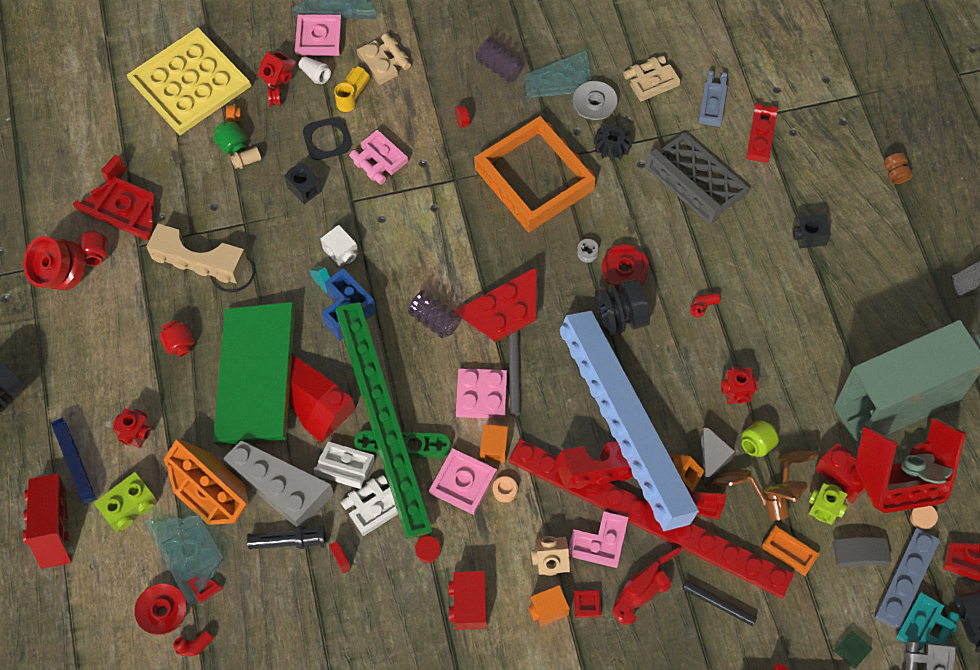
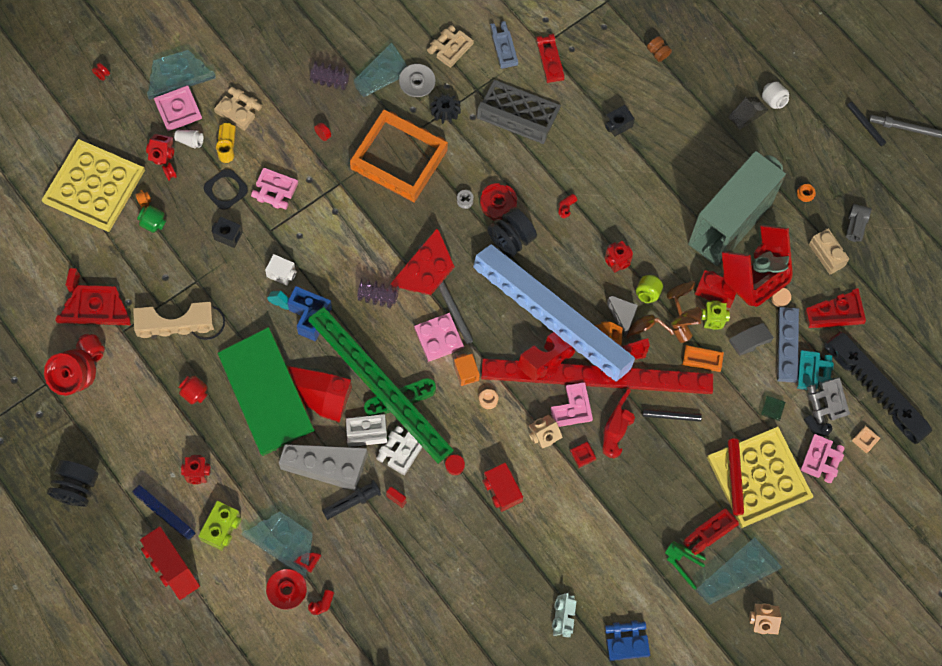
camera: 30 degrees left, 5 degrees up
orange wedge [164,439,249,525] -> none
tan pin [230,147,261,169] -> none
bright pink plate [429,448,497,515] -> none
orange brick [528,585,570,627] -> none

